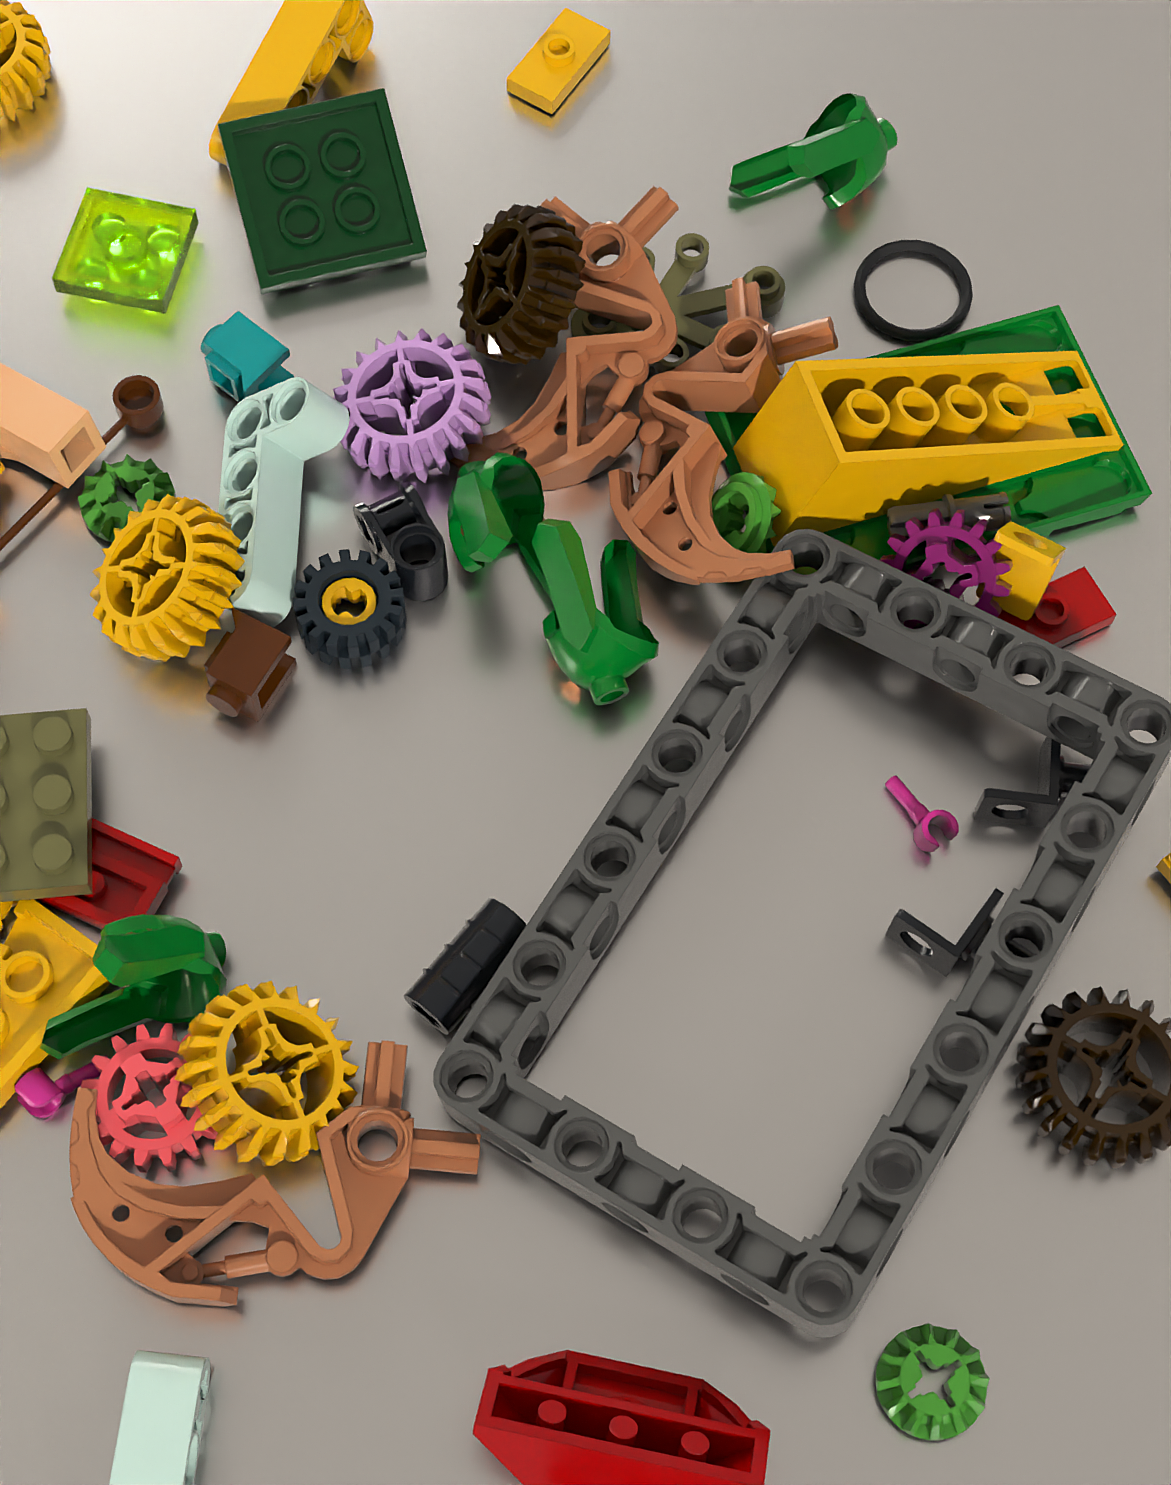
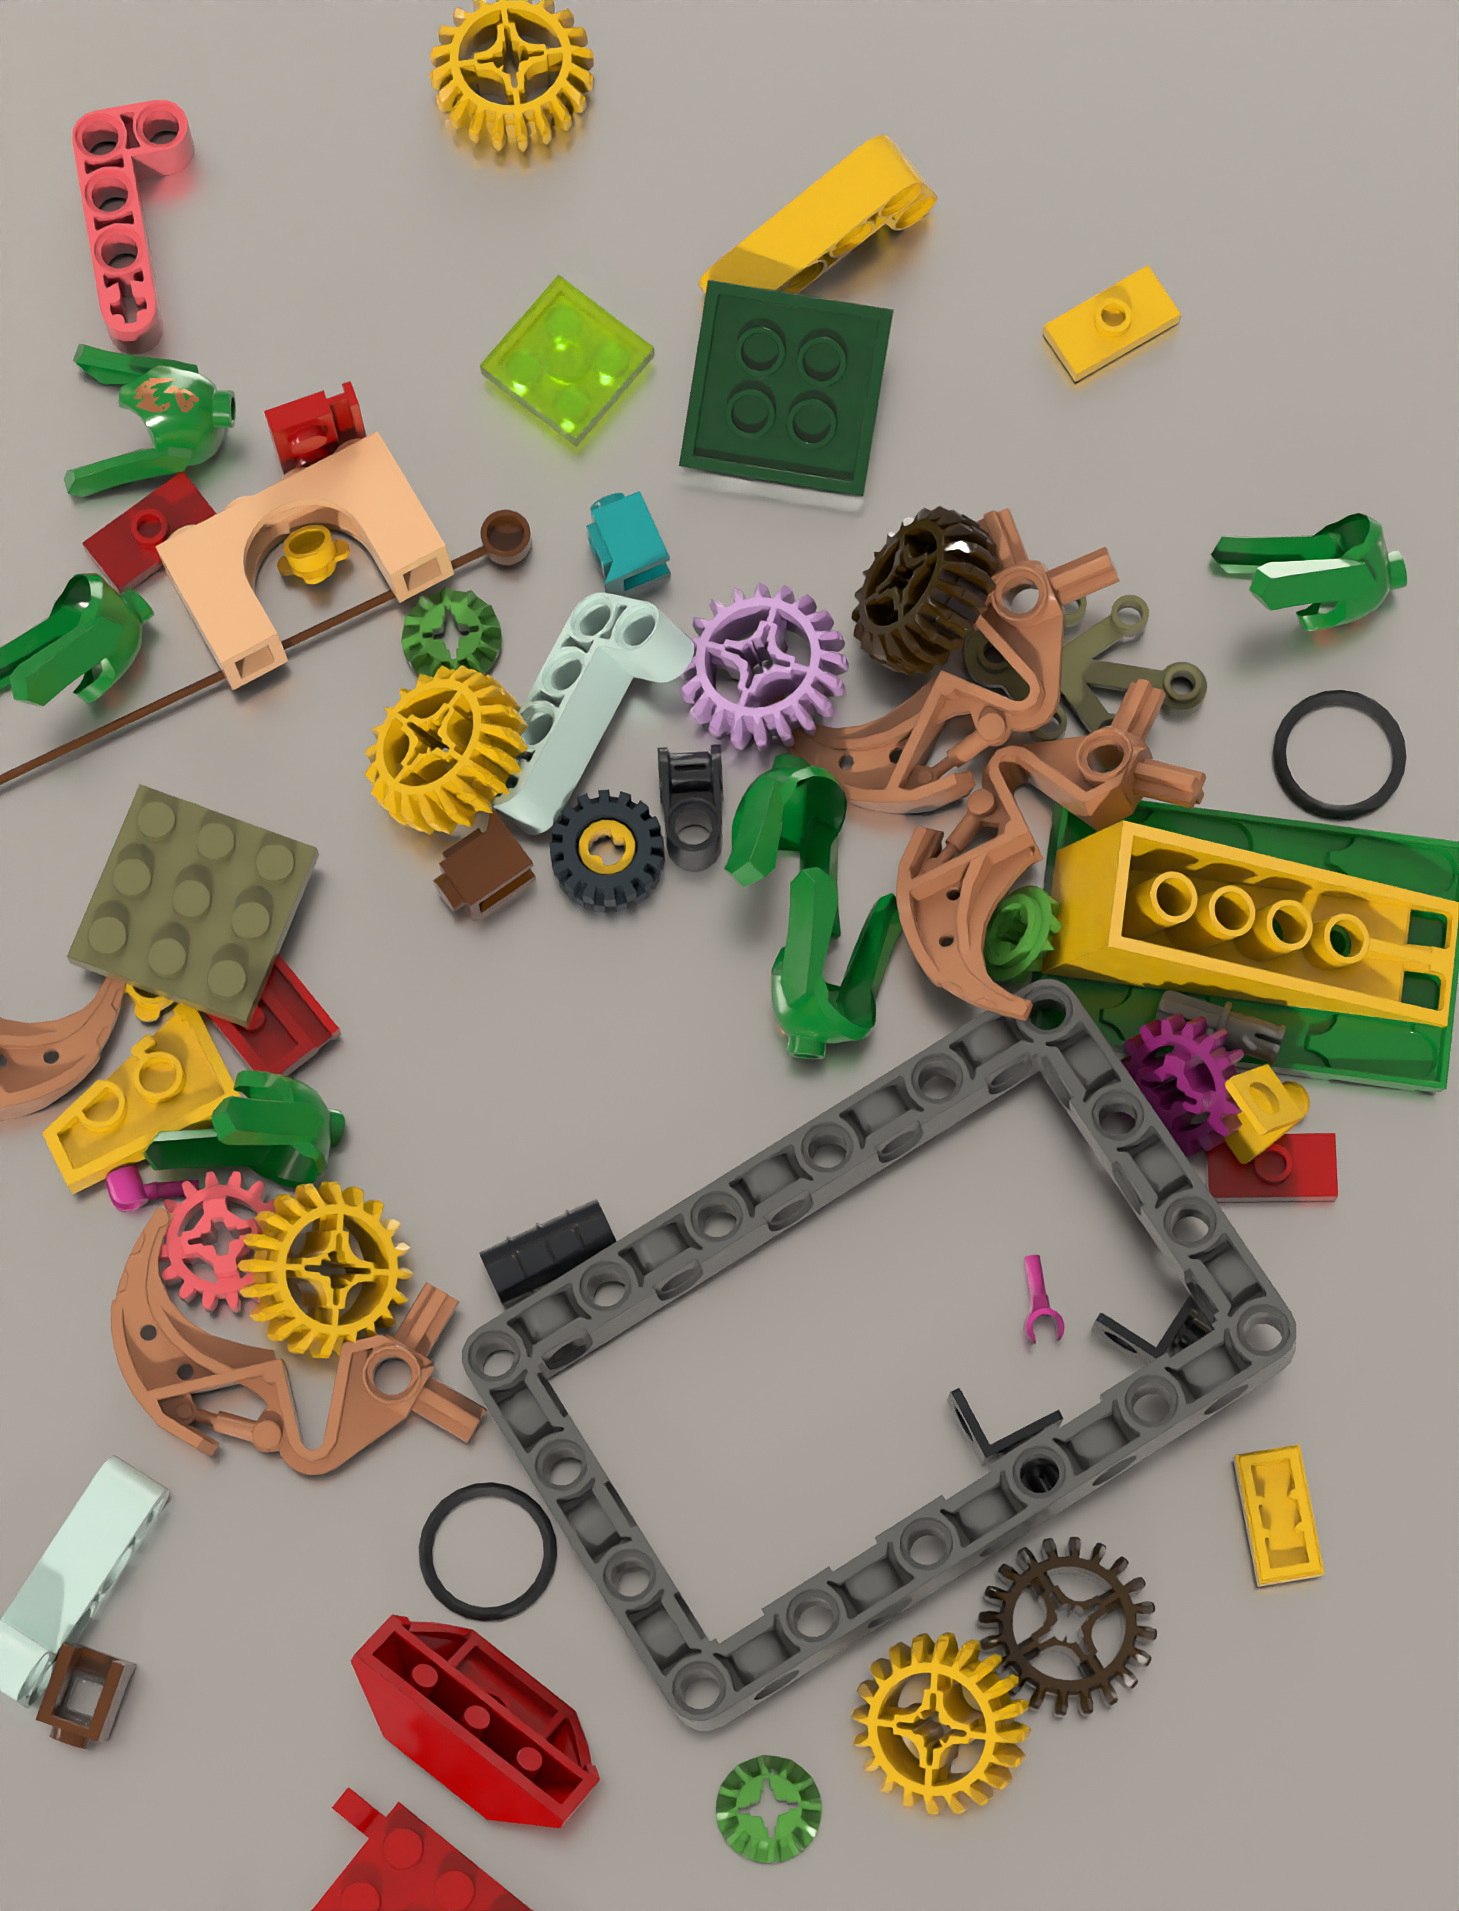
camera: 30 degrees right, 10 degrees up
none -> black tyre [418,1482,557,1621]
none -> yellow gear [851,1632,1032,1814]

